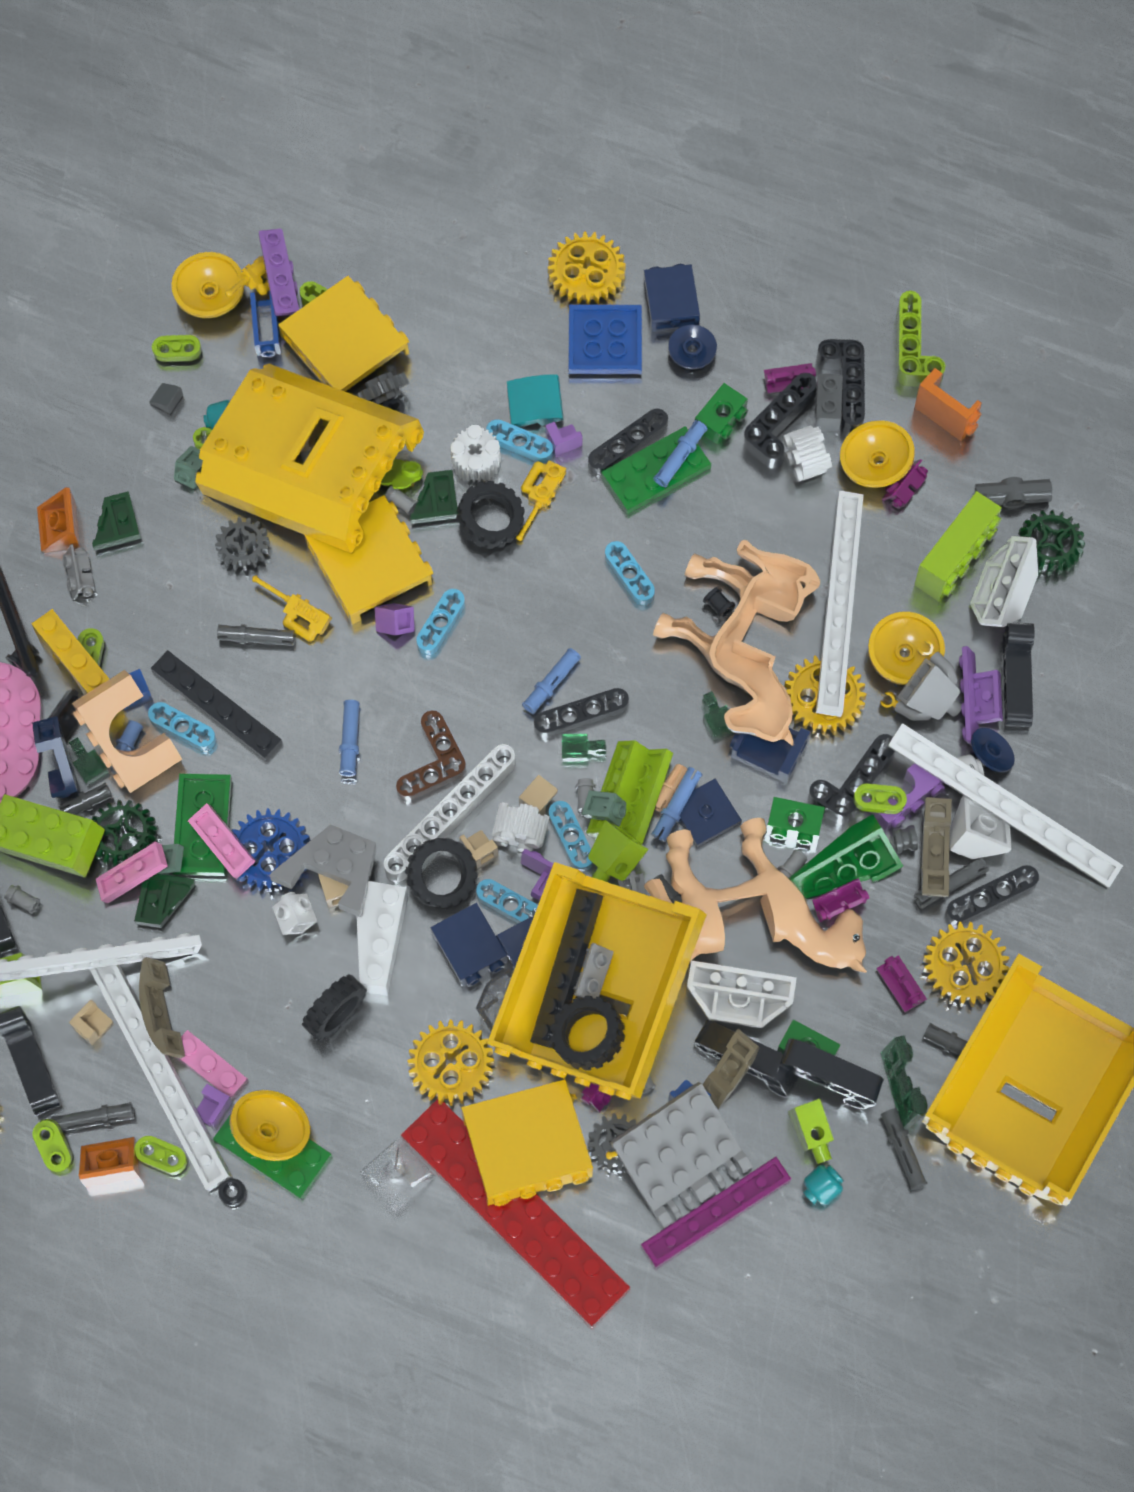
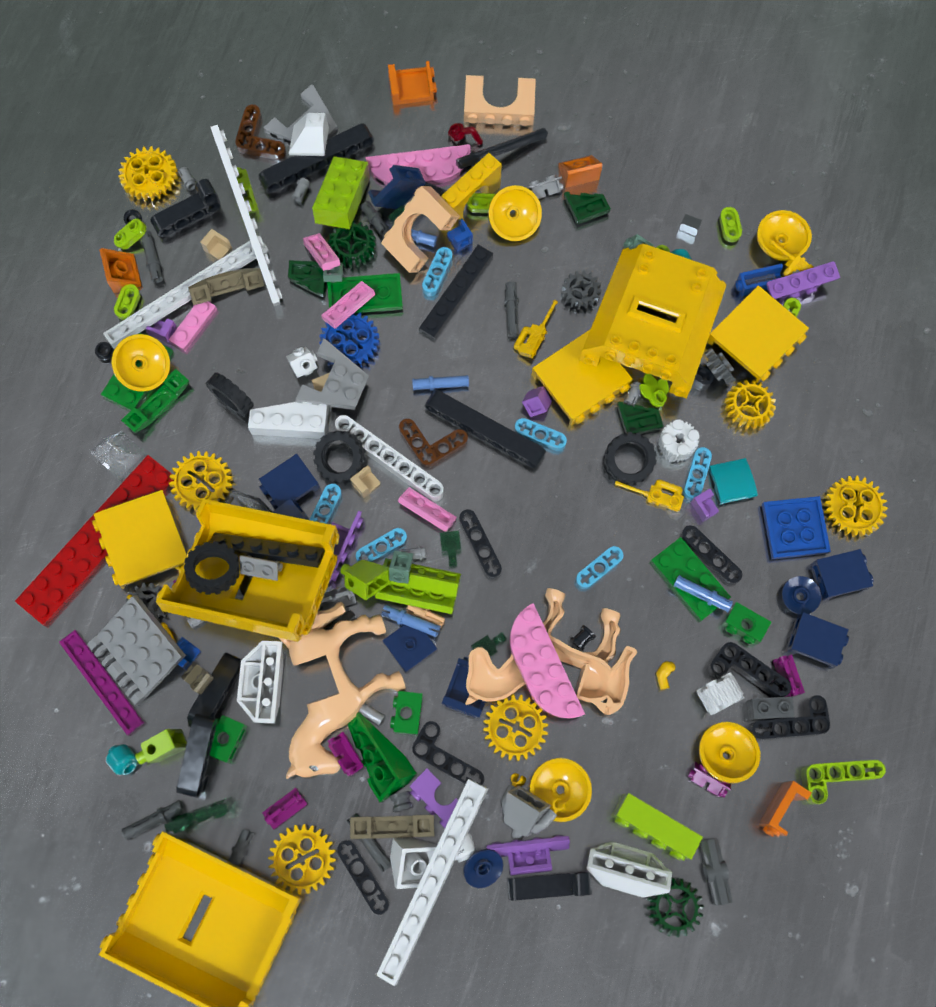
camera: 80 degrees right, 5 degrees up
white brick [492,802,549,852] -> none
tan panel [519,775,558,816] -> none
medium blue pin [522,648,581,714] -> none
white plate [816,491,864,717] -> none
lime plate [854,784,907,814] -> none
none -> green slope [121,369,190,433]
none -> black plate [123,209,142,225]
none -> bright pink plate [398,487,457,532]
none -> black beam [424,389,546,468]
none -> yellow dish [488,185,542,241]
none -> bright pink plate [509,603,585,719]
none -> yellow arm [656,661,676,690]
none -> yellow gear [724,380,776,430]
none -> dark blue panel [786,612,849,669]

